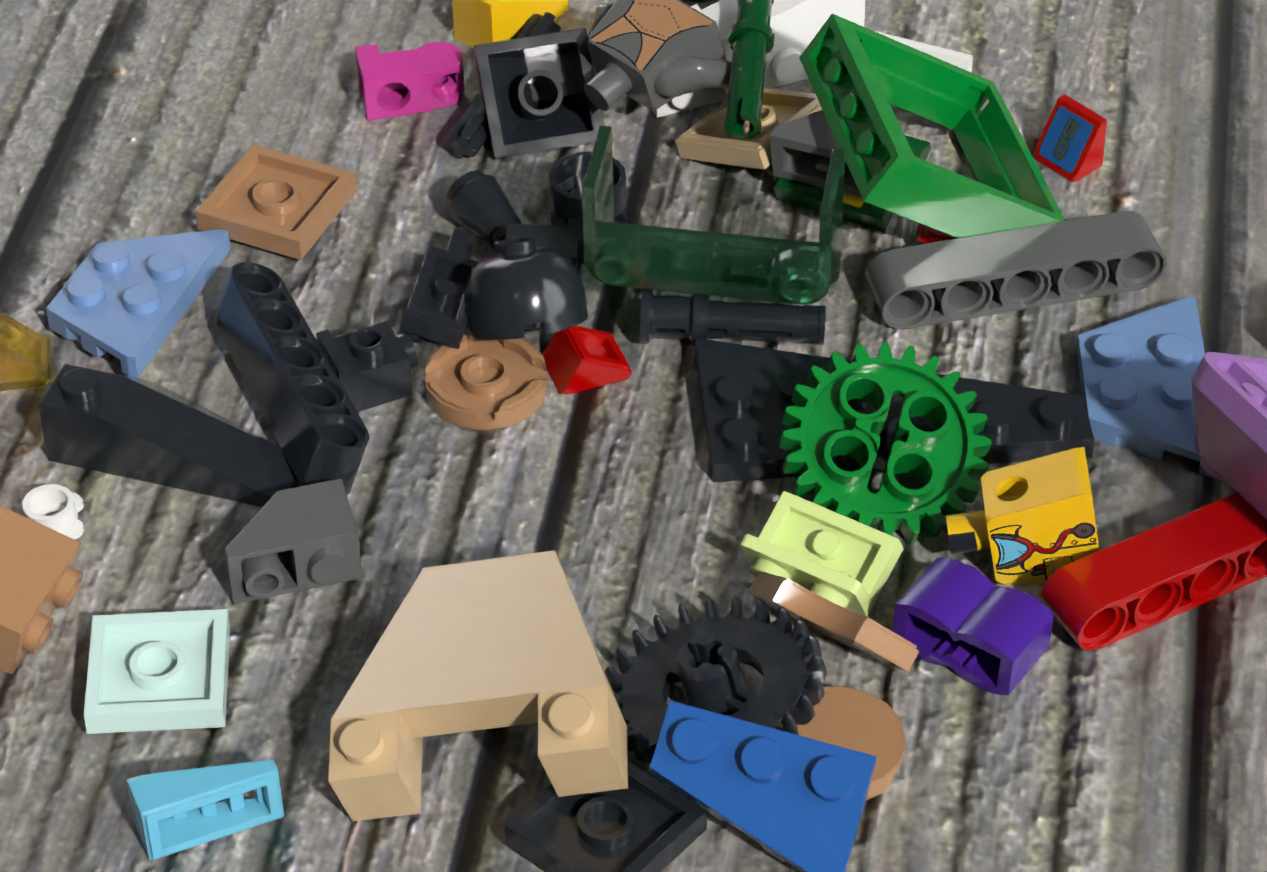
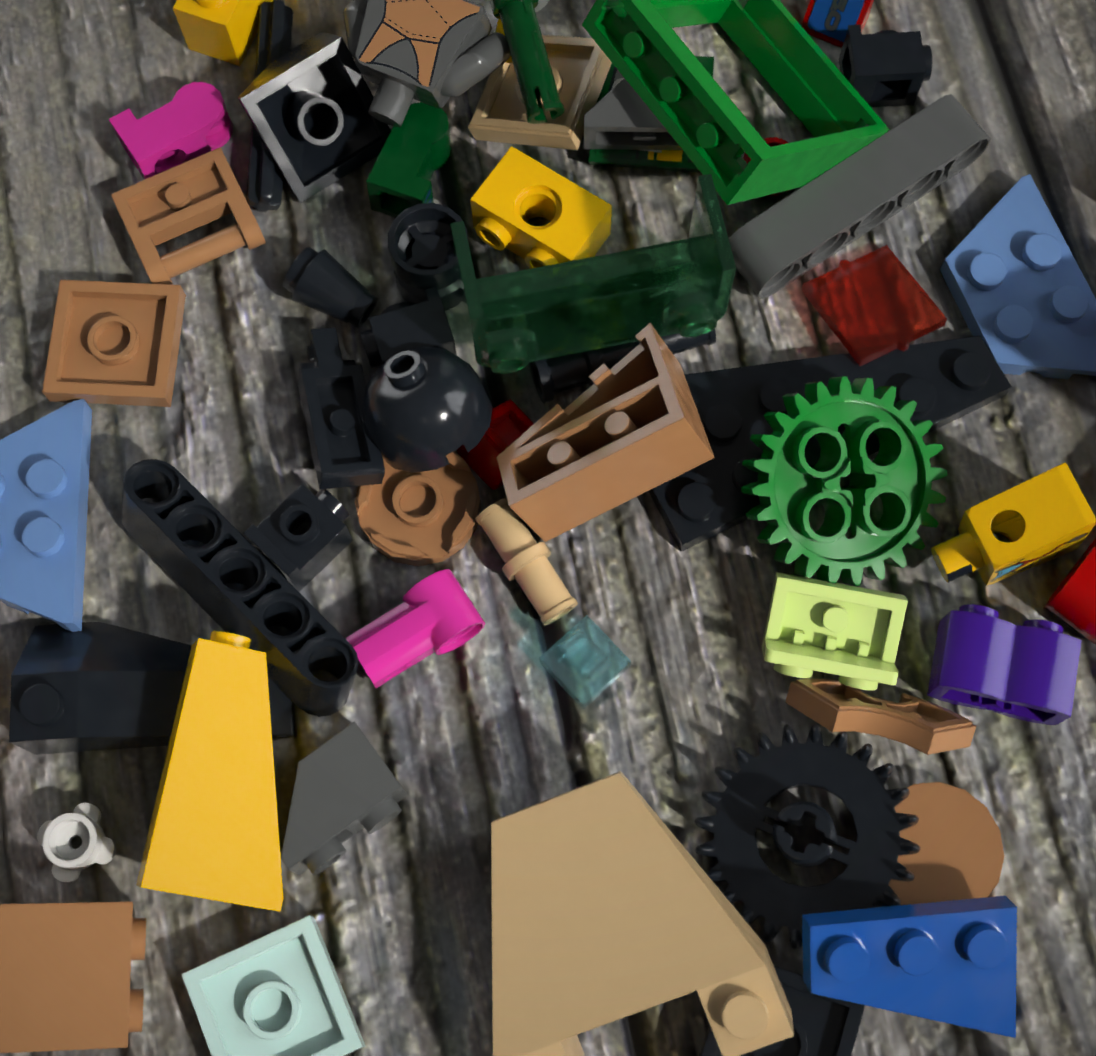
camera: 20 degrees left, 30 degrees up
none -> medium nougat plate [111,147,266,285]
none -> yellow slope [136,631,283,912]
none -> dark pink piece [345,569,485,688]
none -> dark green leg [366,102,451,218]
none -> yellow brick [470,146,612,287]
none -> tan pin [475,498,578,626]
none -> medium nougat wedge [496,323,715,542]
none -> clear light blue tile [539,615,631,709]
none -> clear red piece [802,245,947,366]
none -> black brick [839,25,932,107]

